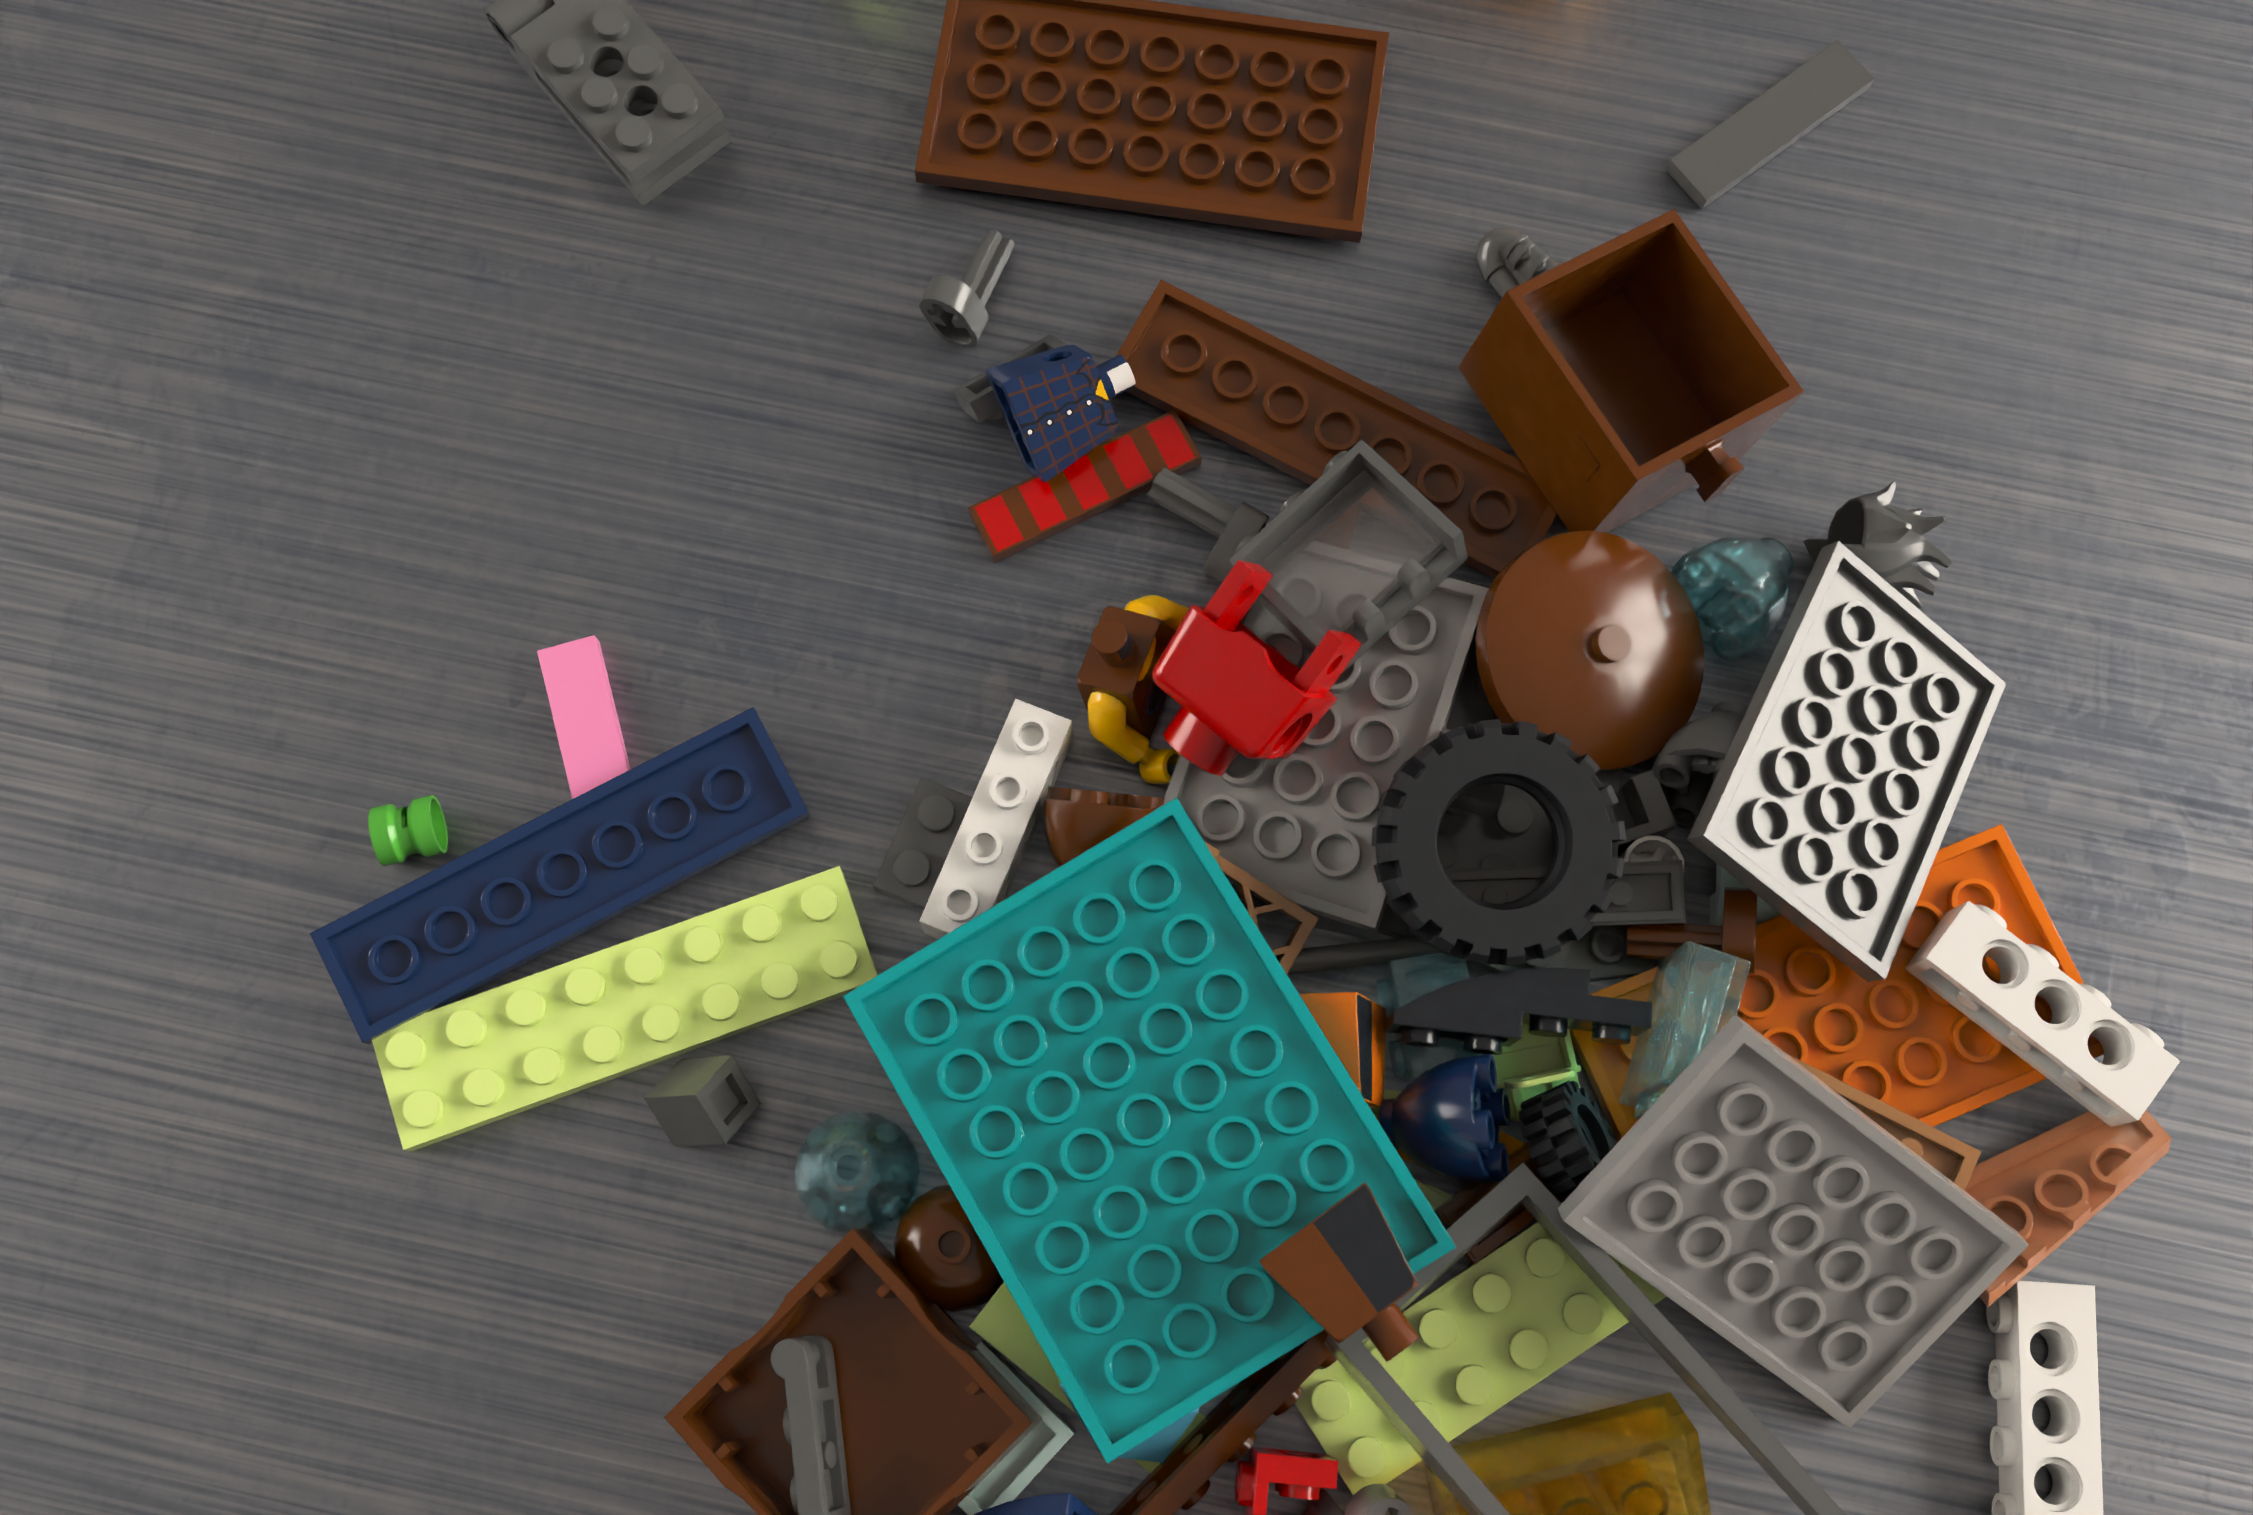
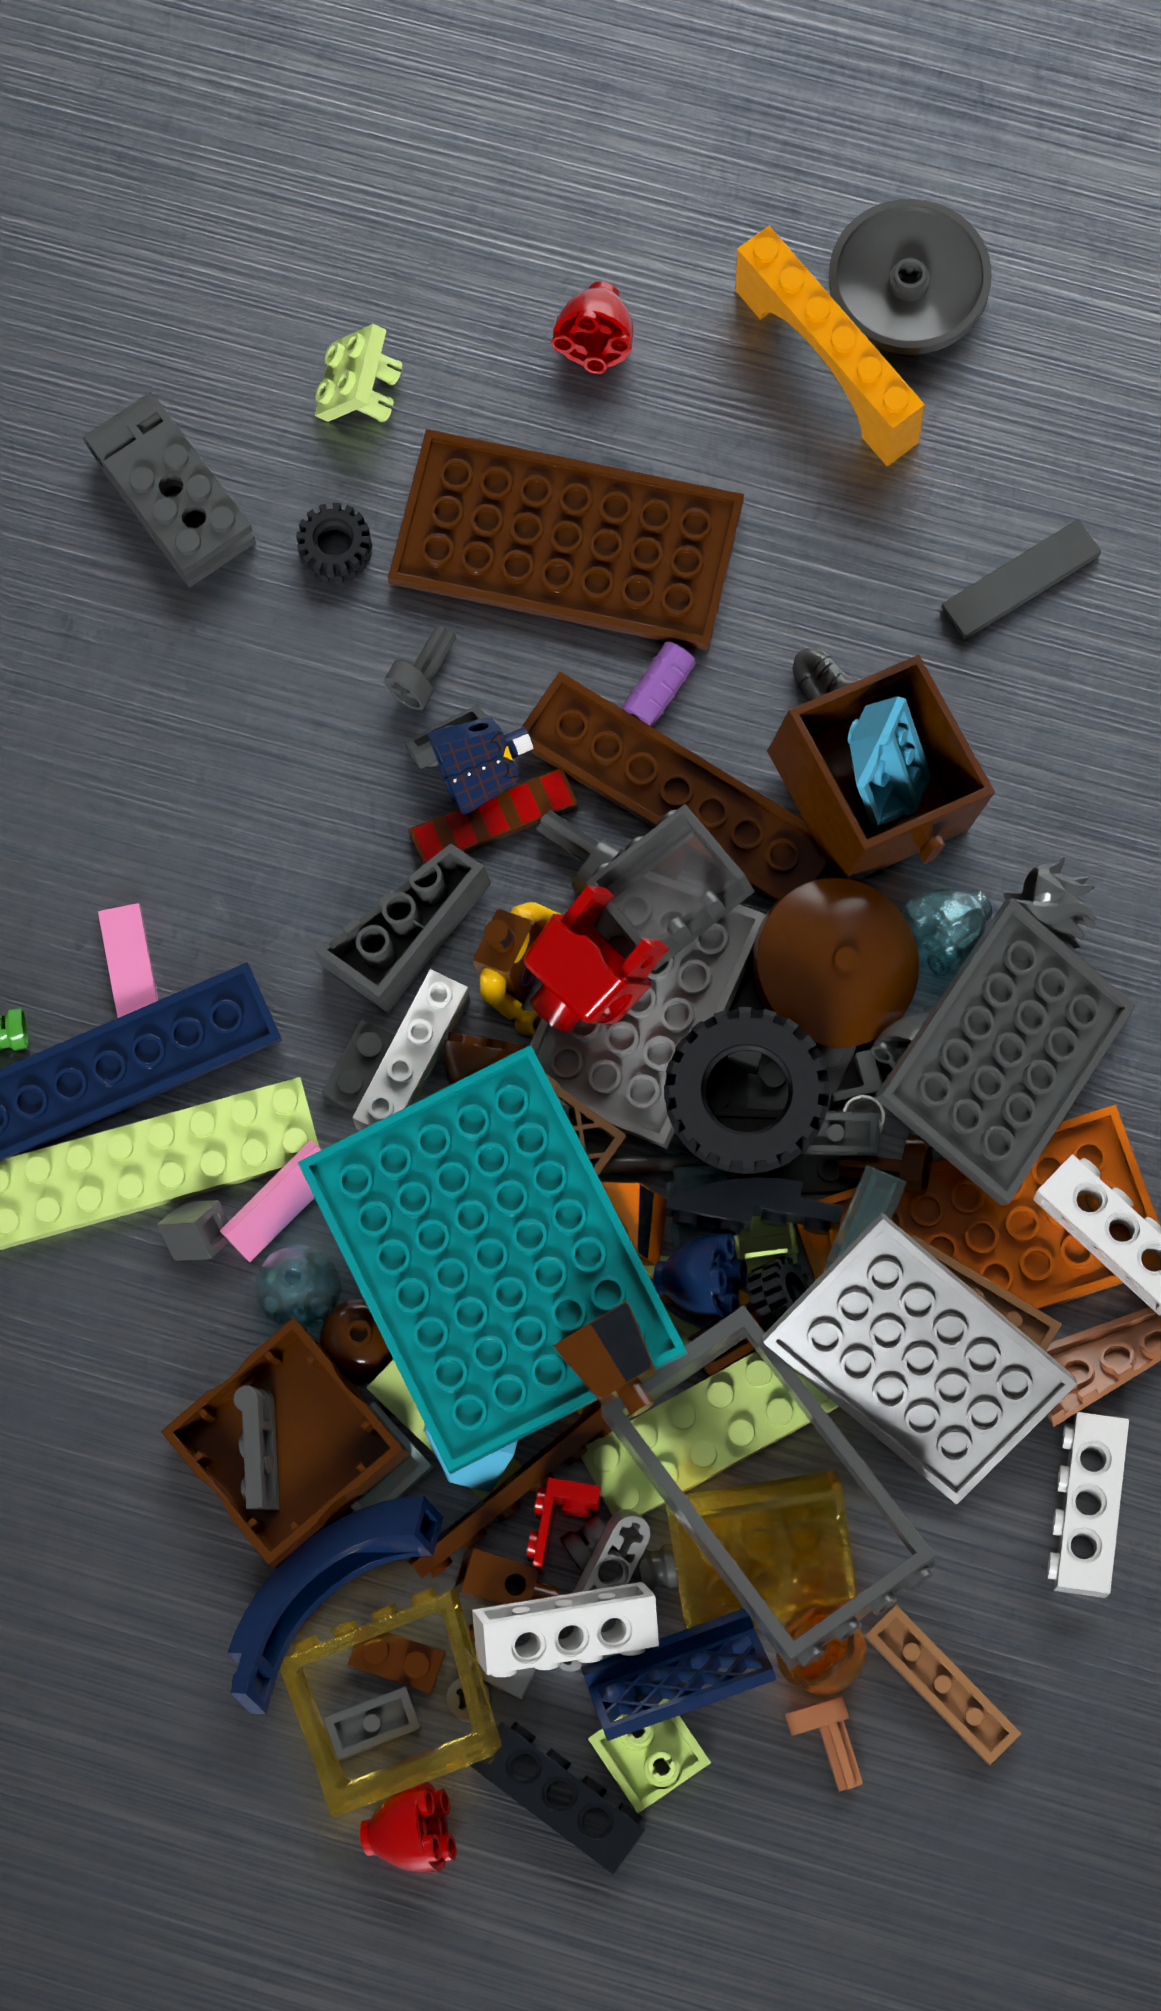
camera: 10 degrees right, 0 degrees up
none -> bright pink tile [220,1140,321,1262]
none -> black tyre [296,502,372,583]
none -> dark grey wedge [314,844,491,1013]
none -> medium lavender axle [621,642,696,727]
none -> medium azure wedge [848,697,932,826]

